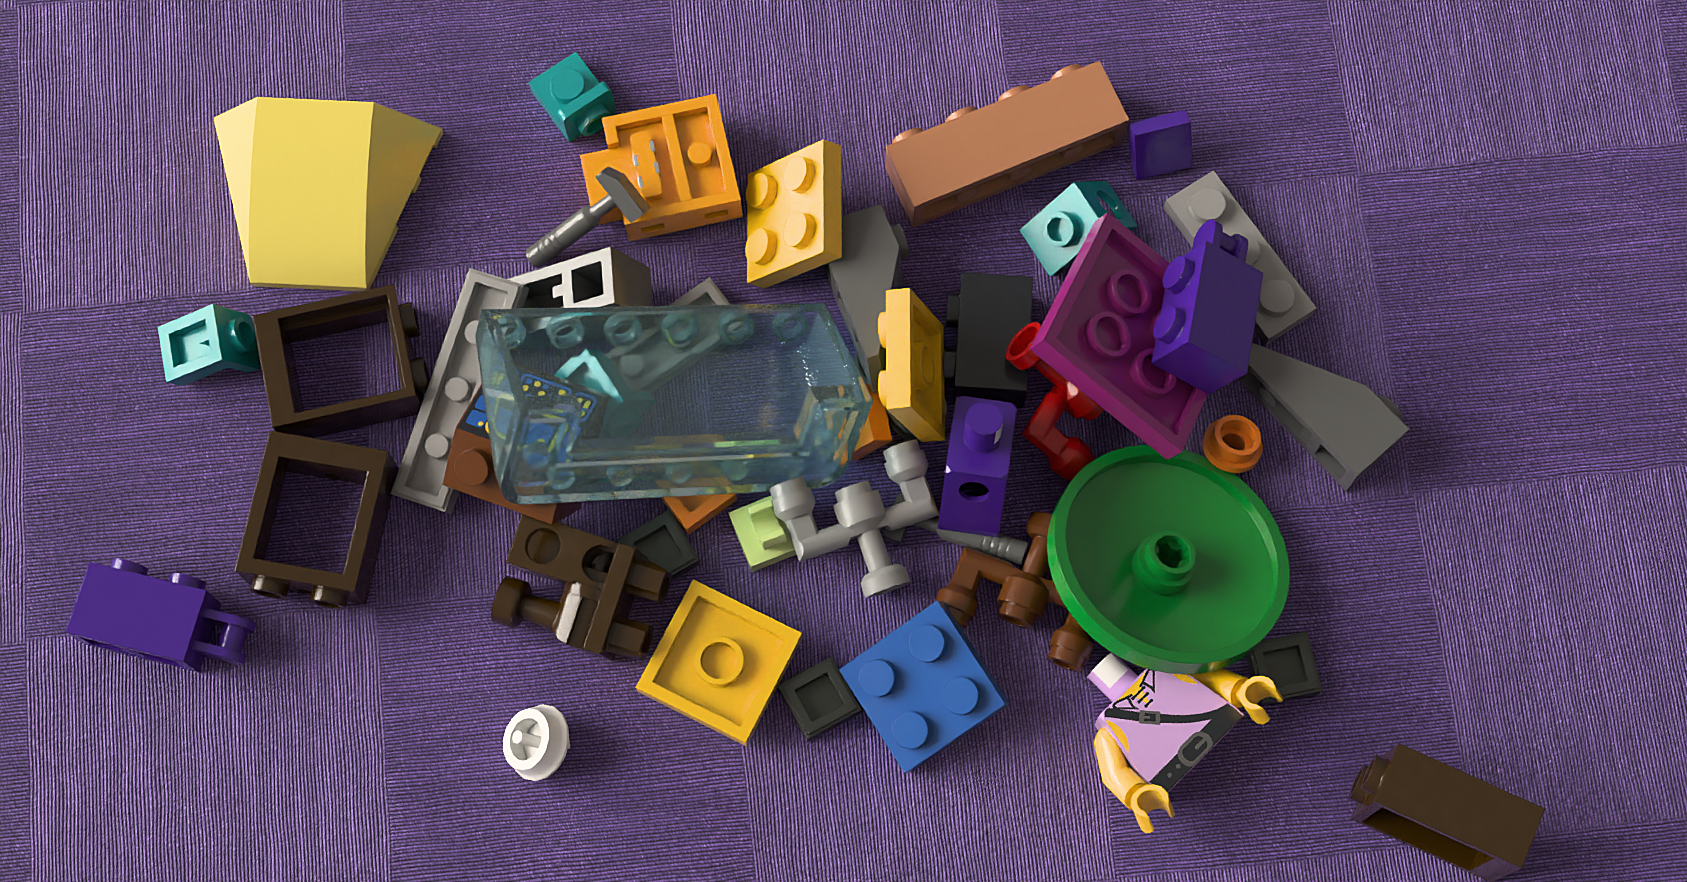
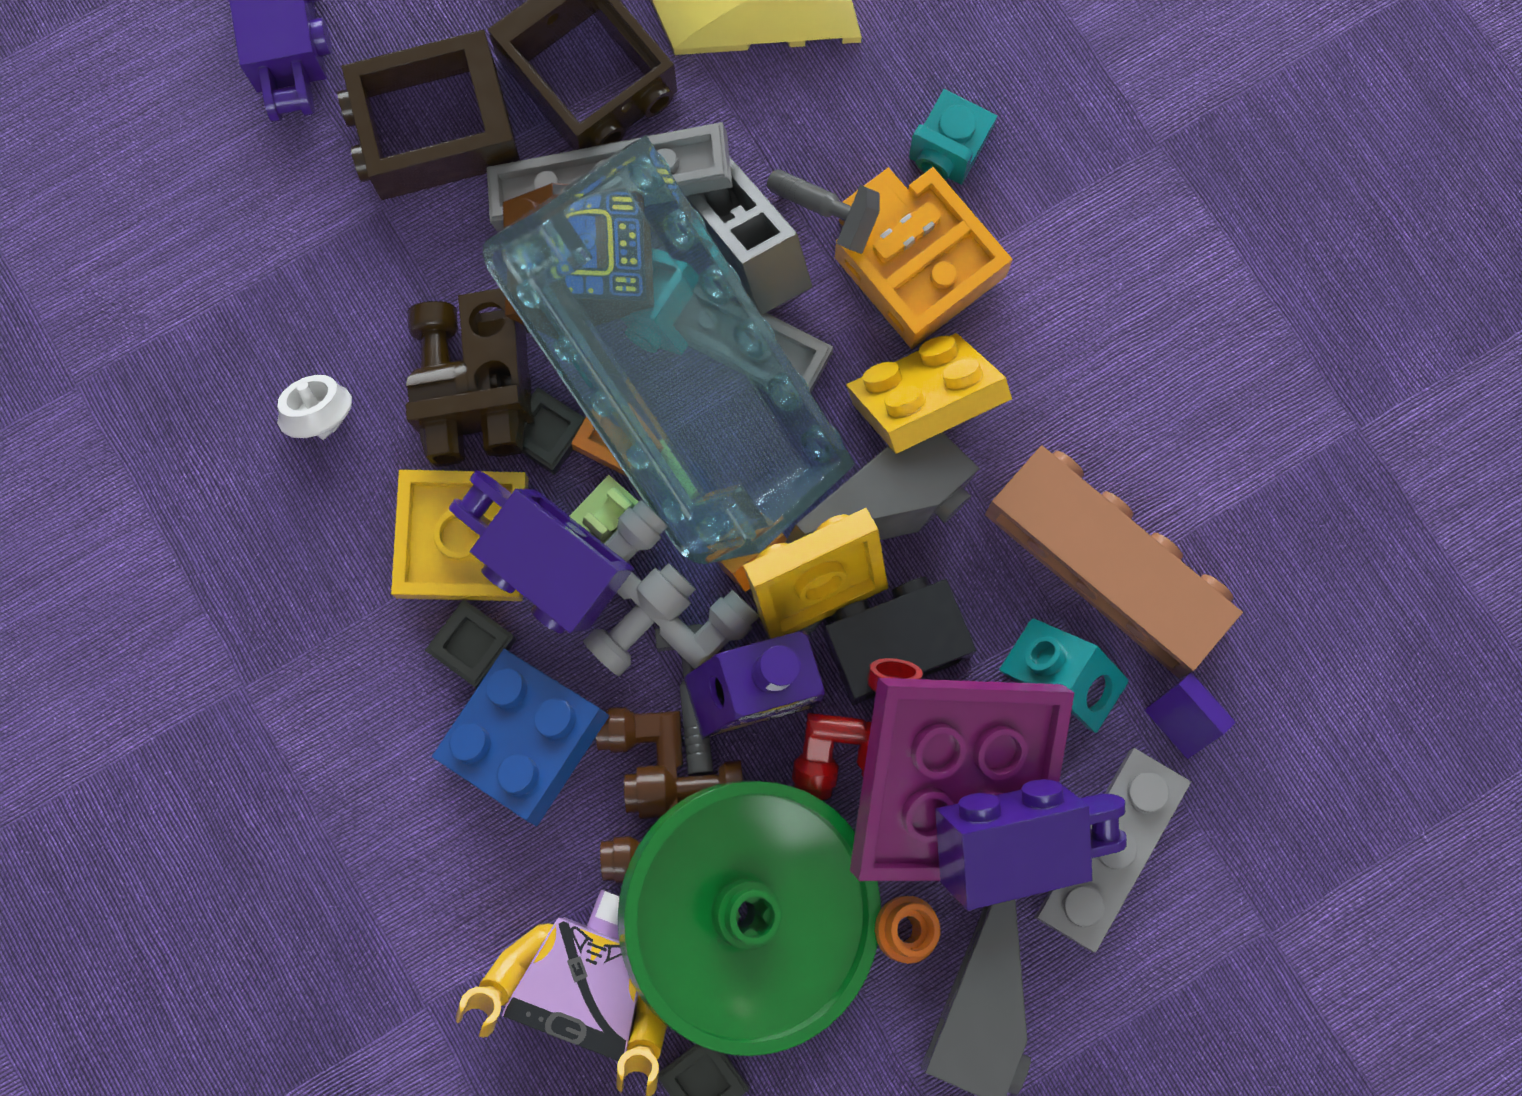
camera: 65 degrees right, 5 degrees up
none -> dark purple brick [449,470,634,634]

